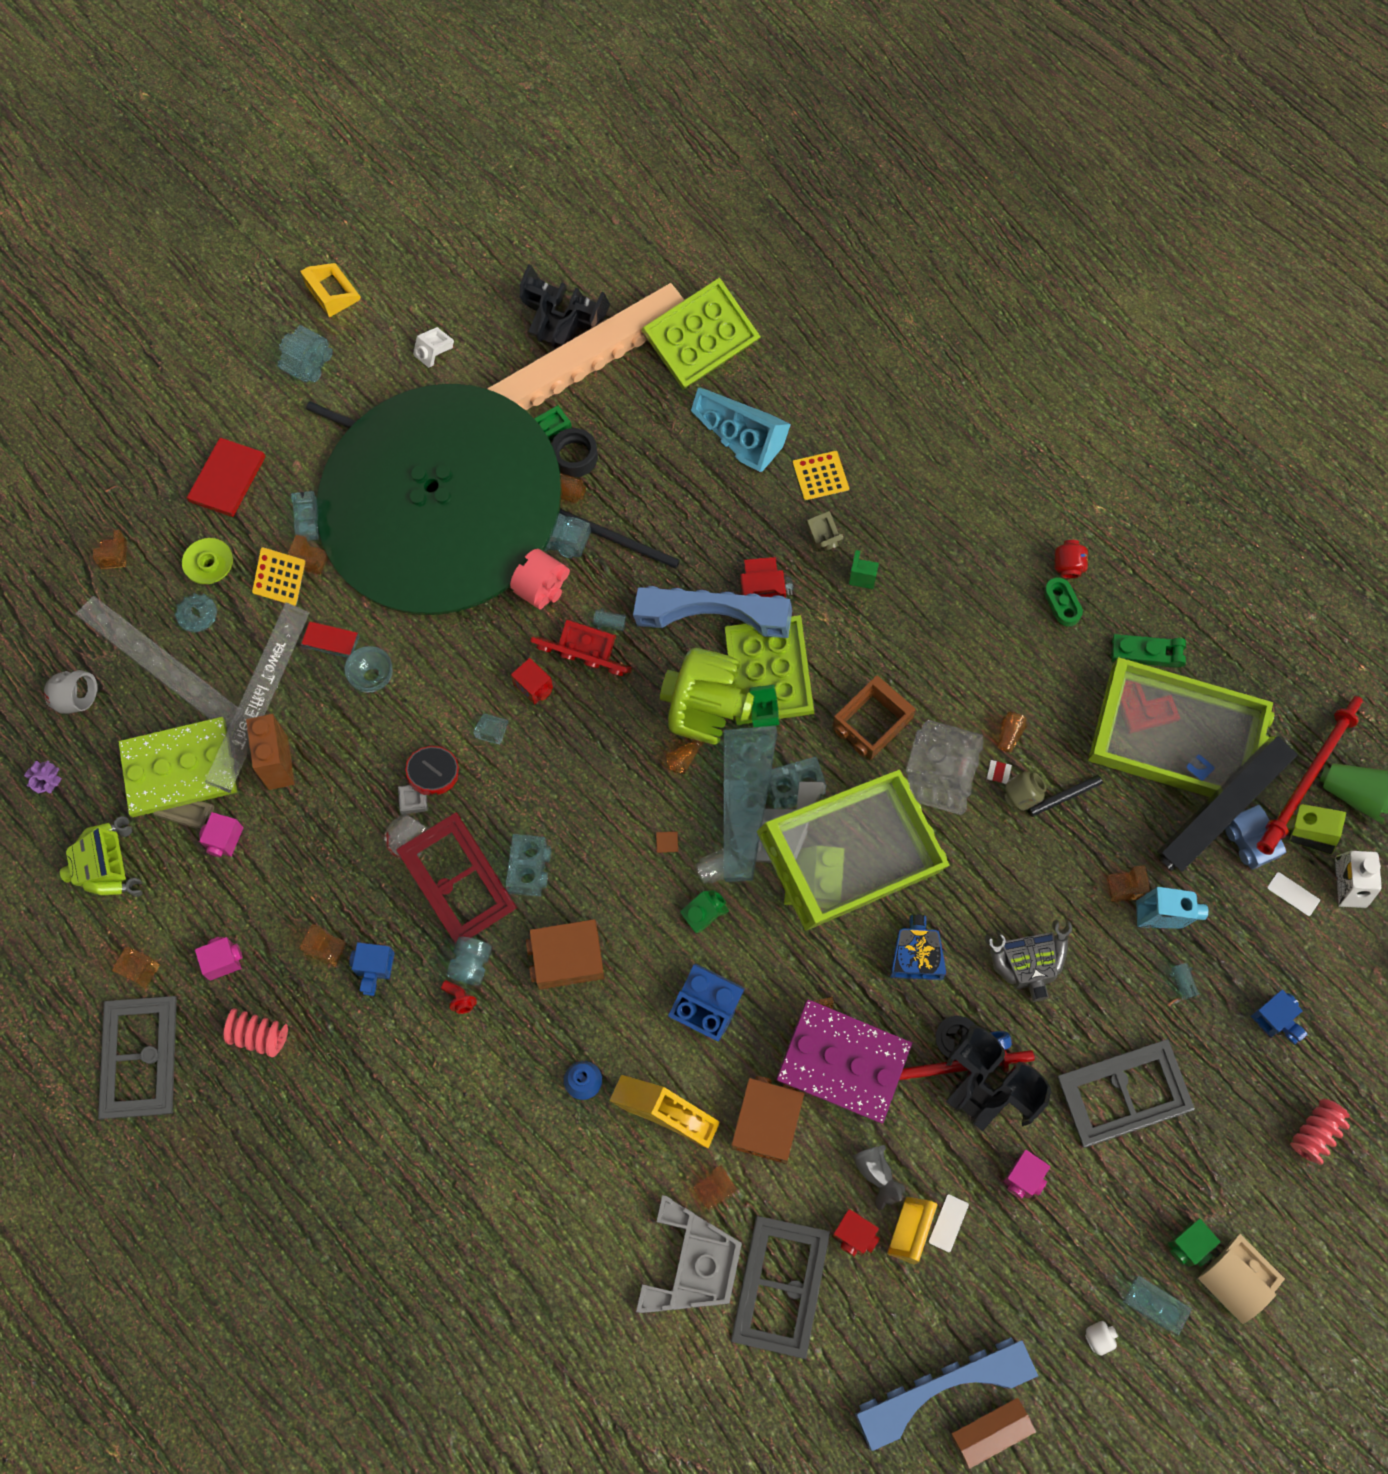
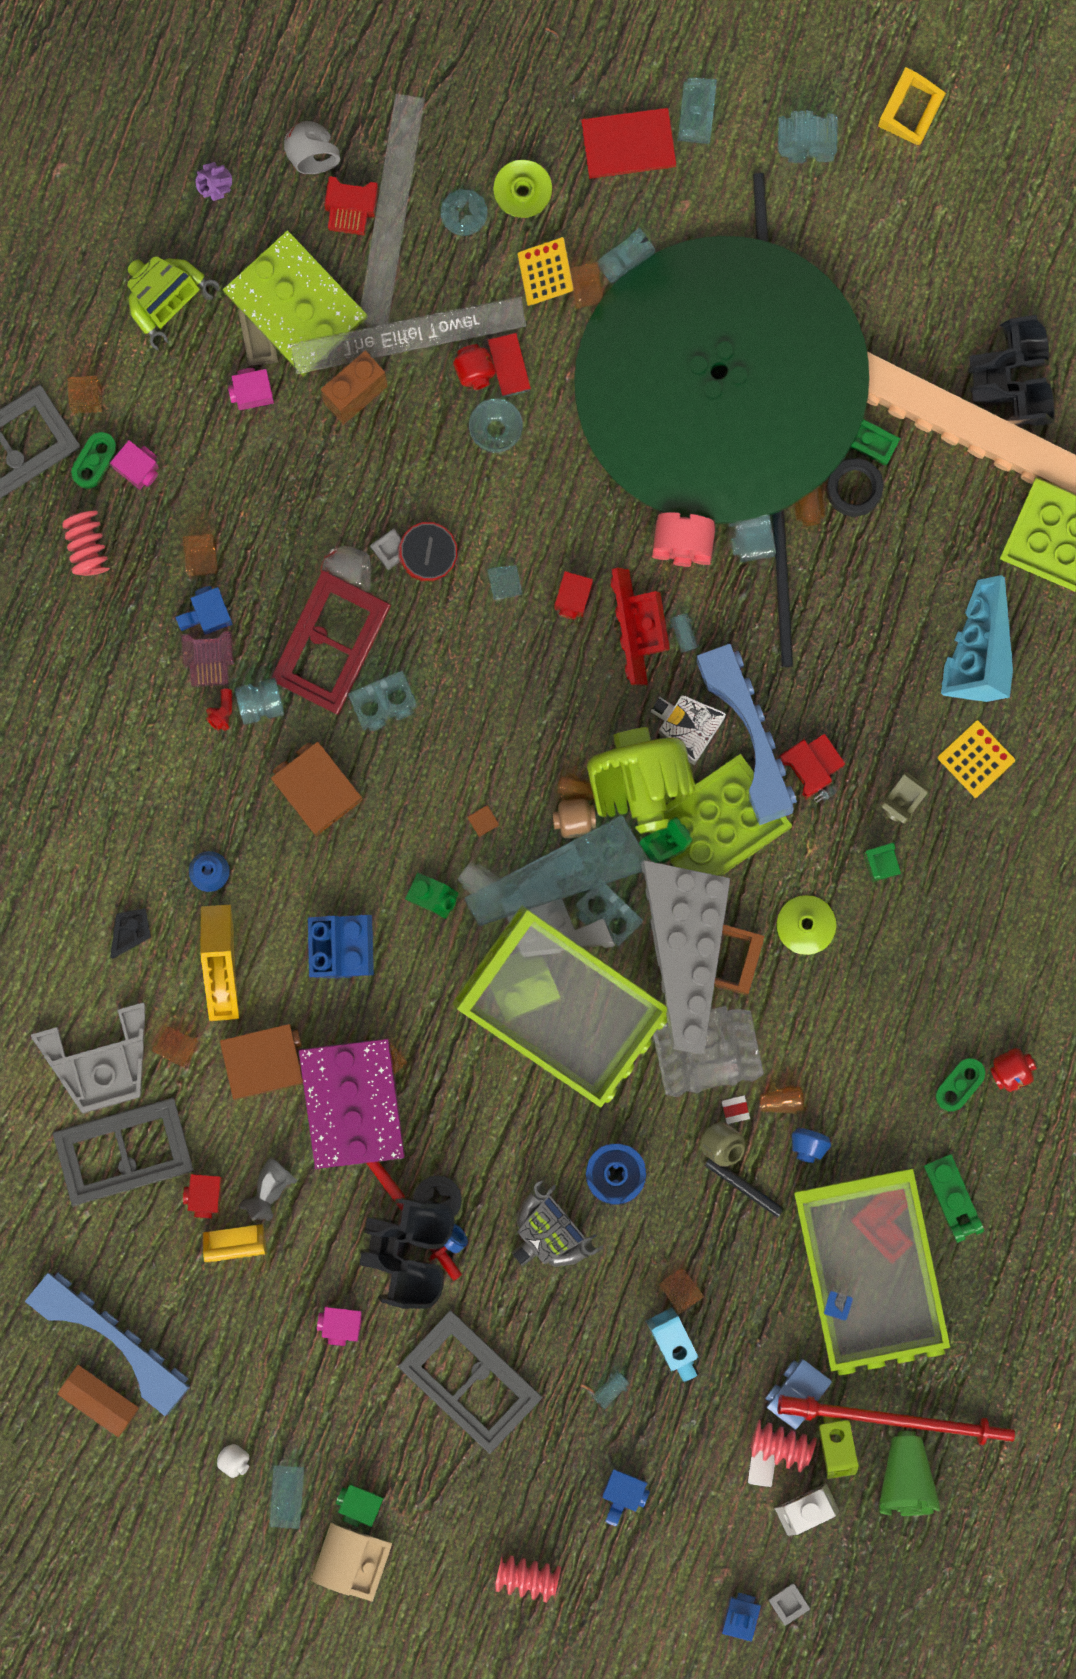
camera: 60 degrees right, 15 degrees up
clear orange panel [92,530,127,569] -> none
white bracket [413,327,454,368] -> none
torso [890,915,946,980] -> none
white sticker [929,1195,969,1252] -> none
black brick [1157,735,1298,872] -> none
none -> green plate [71,432,117,489]
none -> black piece [110,908,152,959]
none -> clear pink piece [181,631,235,687]
none -> red piece [324,176,379,236]
none -> red head [453,344,496,390]
none -> medium nougat head [552,799,596,839]
none -> blue brick [586,1144,646,1205]
none -> light grey wing [641,860,730,1055]
none -> torso [651,695,726,765]
none -> clear light blue hinge [678,78,717,144]
none -> coral piece [750,1419,817,1473]
none -> lime dish [777,895,836,955]
none -> blue cone [792,1128,831,1164]

